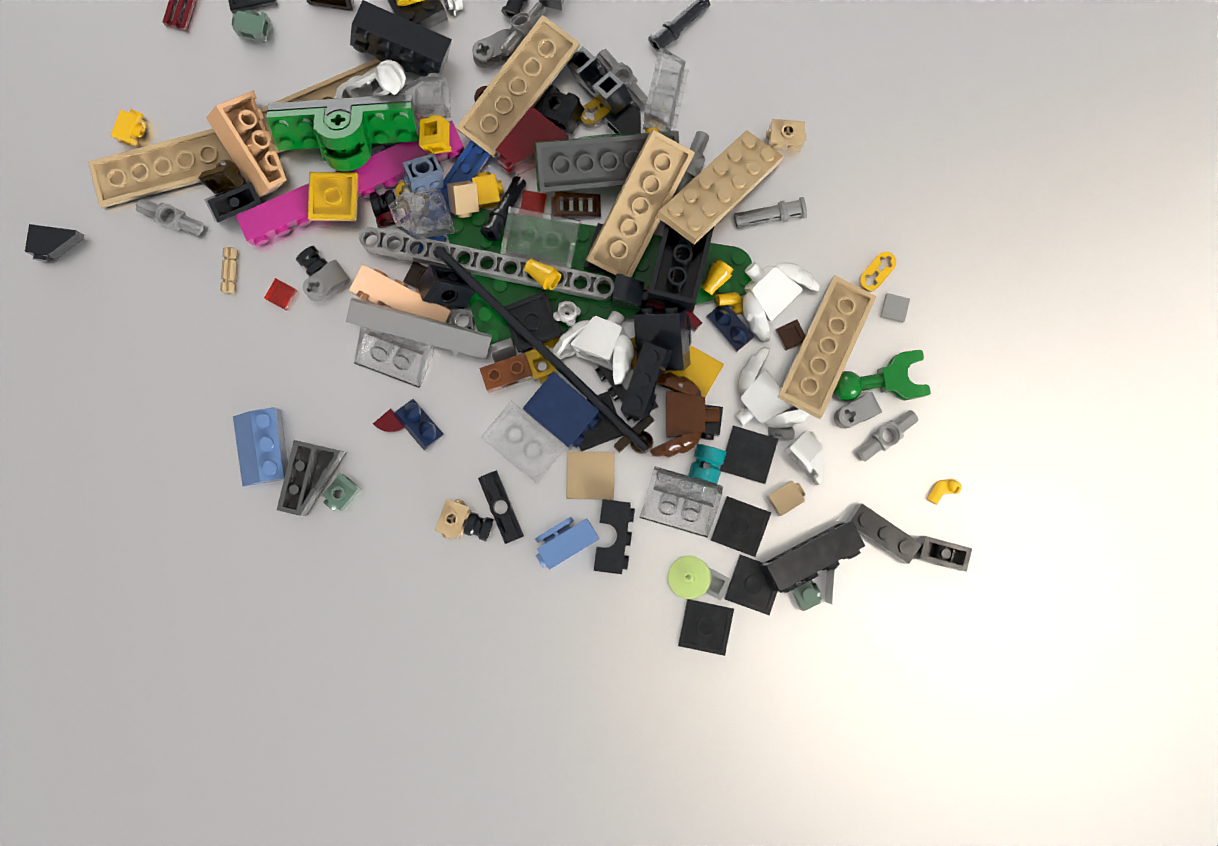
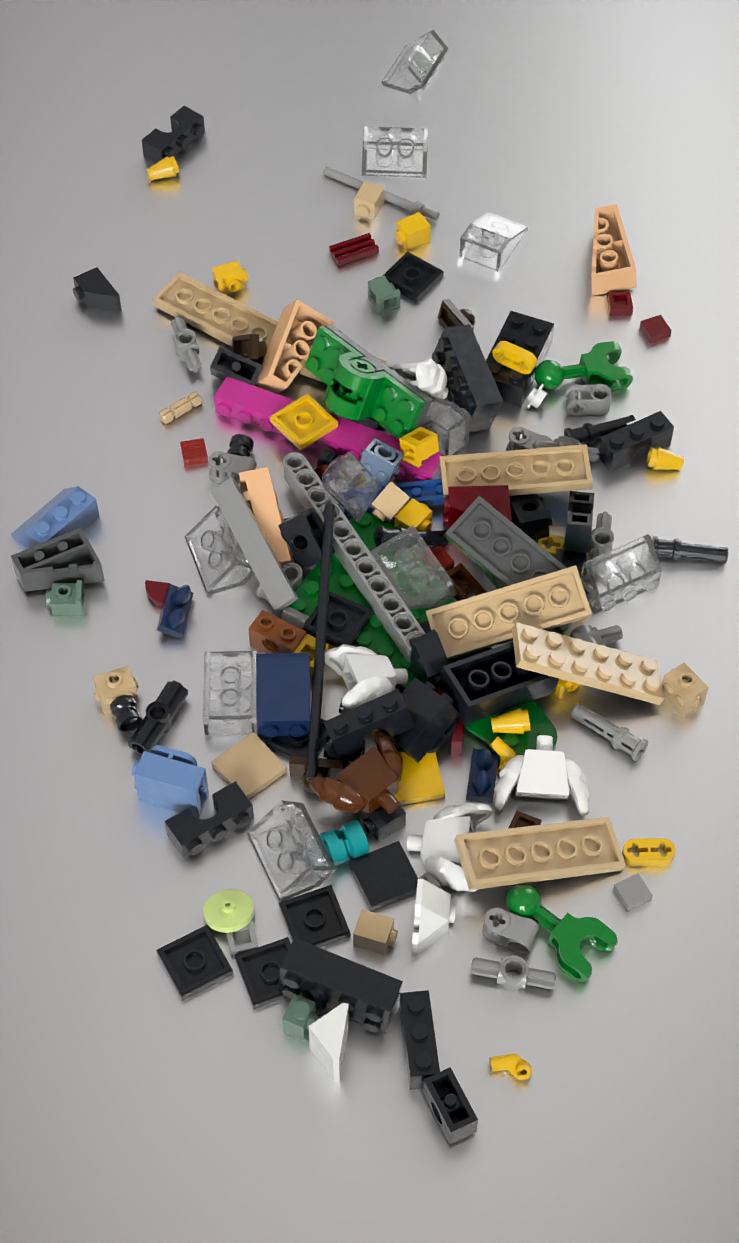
camera: 50 degrees right, 30 degrees down
yellow cone [524,258,561,290] -> none
white plate [553,301,581,326] -> none

